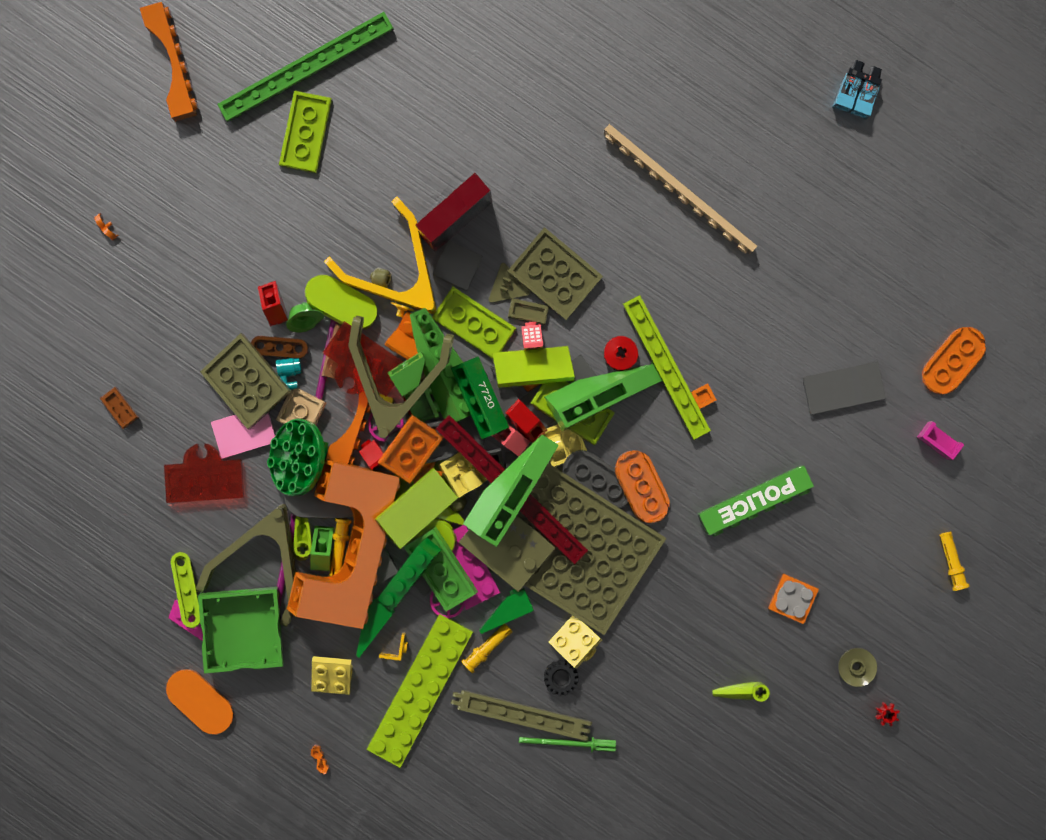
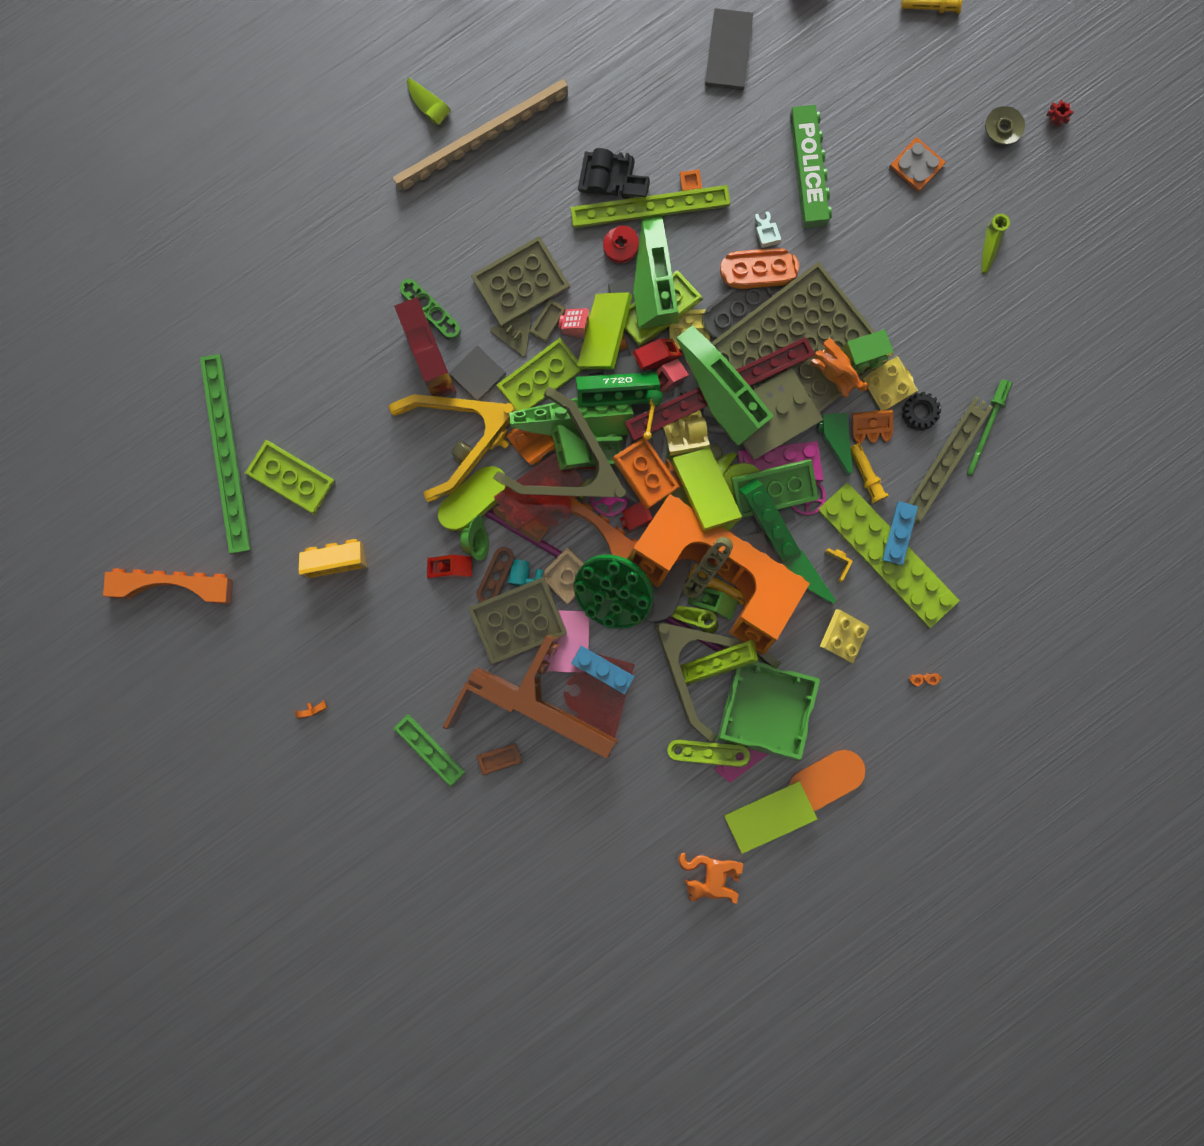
camera: 70 degrees left, 5 degrees down
none -> yellow slope [299,539,368,579]
none -> bright green tile [393,714,466,787]
none -> bright green beam [400,279,461,340]
none -> lime piece [407,77,451,126]
none -> dark orange piece [443,635,618,759]
none -> dark azure plate [571,646,635,695]
none -> black plate [578,148,650,199]
none -> hinge [643,390,663,440]
none -> orange animal [678,853,744,904]
none -> lime tile [680,640,758,686]
none -> olive beam [683,537,733,598]
none -> lime tile [724,781,818,854]
none -> light aqua plate [755,212,781,248]
none -> orange animal [810,338,869,398]
none -> bright green brick [841,329,894,374]
none -> orange plate [852,410,893,444]
none -> dark azure plate [882,501,918,566]

